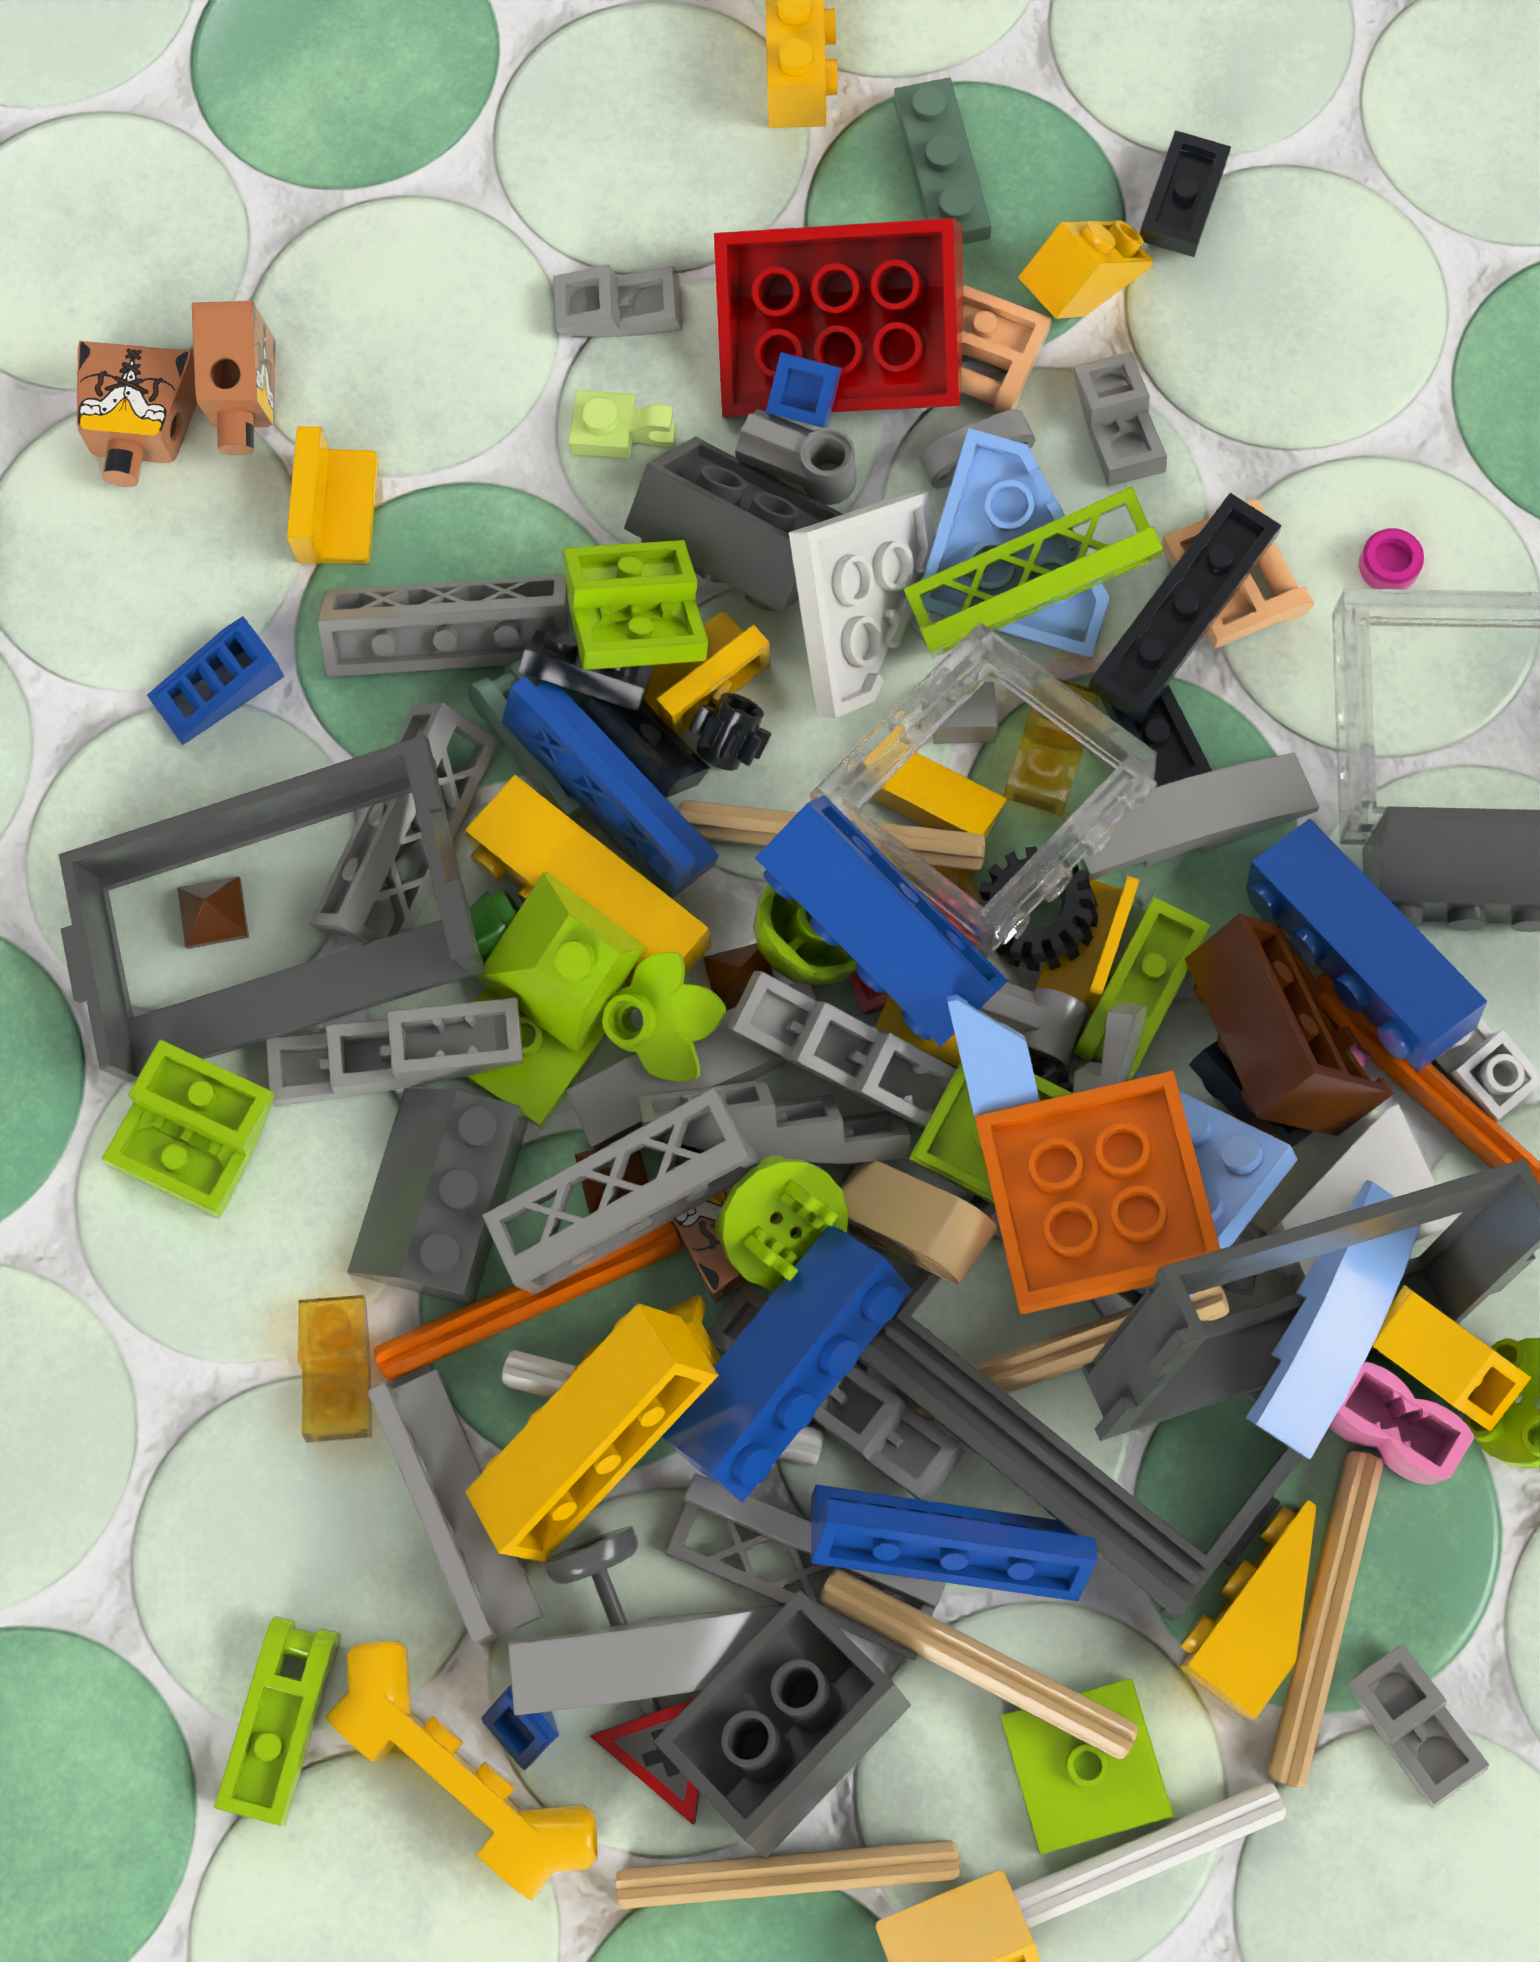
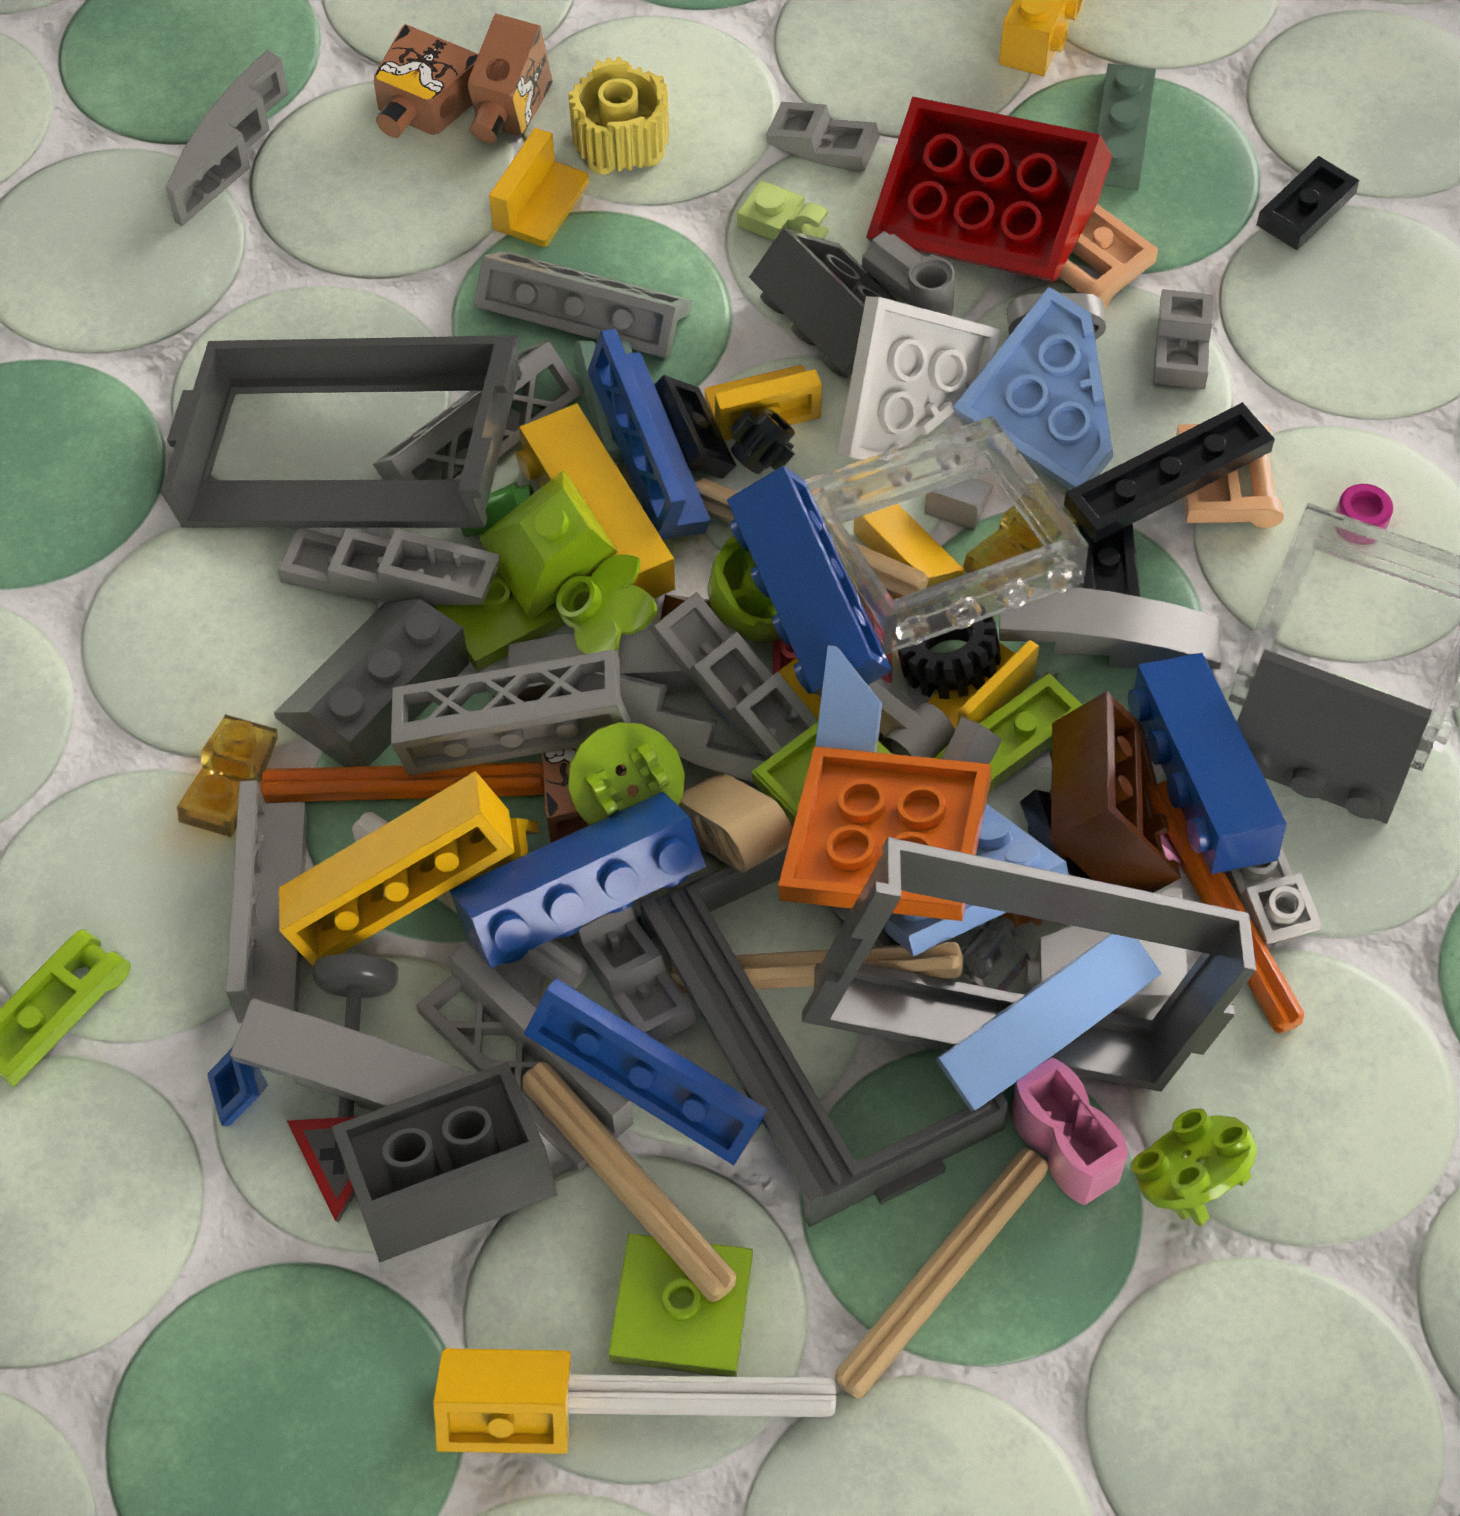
camera: 20 degrees right, 15 degrees down
lime slope [102,1039,275,1218] -> none
blue slope [147,616,284,745] -> none
reddish brown slope [177,876,249,949] -> none
yellow plate [325,1641,598,1901] -> none
black plate [518,629,654,711] -> none
lime slope [562,540,709,670] -> none
tan axle [615,1840,960,1909] -> none
blue plate [766,352,842,428] -> none
lime fence [903,486,1163,658] -> none
yellow slope [1018,220,1155,319] -> none
yellow slope [1179,1499,1316,1719] -> none
light grey slope [1347,1643,1490,1809] -> none
yellow slope [1372,1285,1531,1432] -> none
none -> light yellow brick [568,57,669,175]

